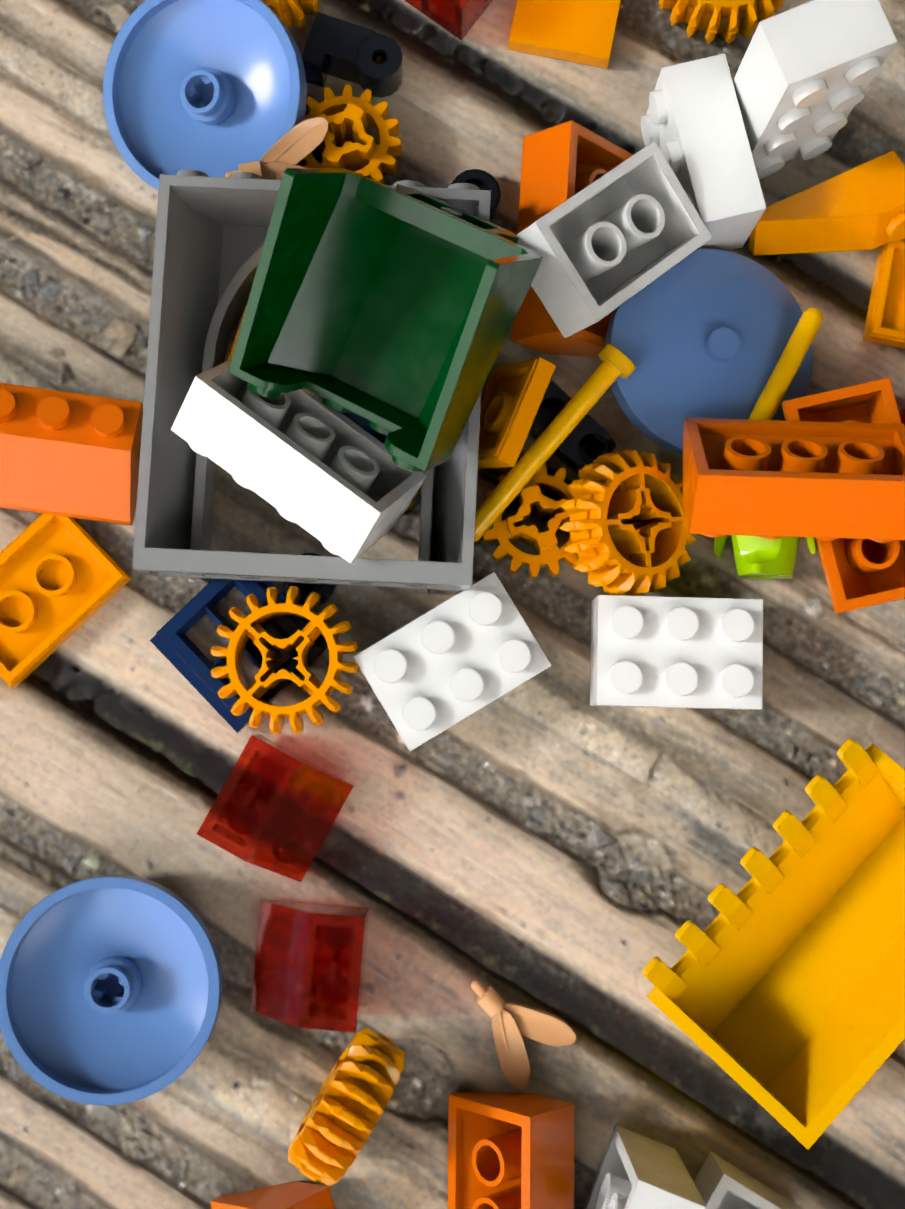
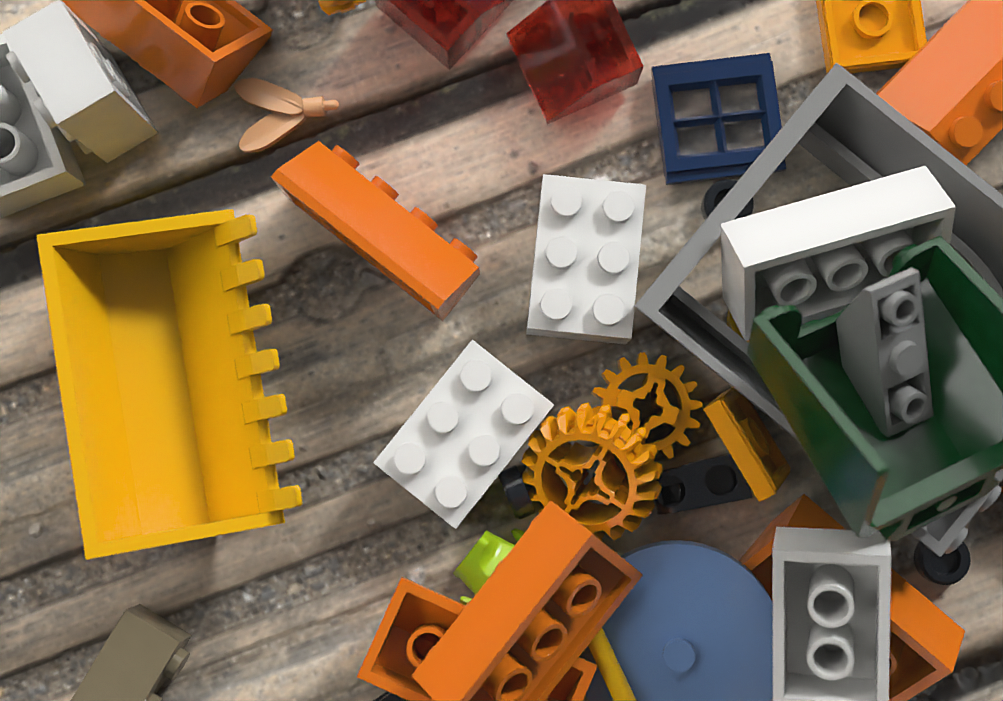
camera: 130 degrees right, 0 degrees up
light orange gear [210,586,359,734] -> none
yellow bar [474,344,636,542] -> none
none -> orange slope [271,141,480,321]
none -> black tile [498,466,536,520]
none -> light grey slope [836,268,933,437]

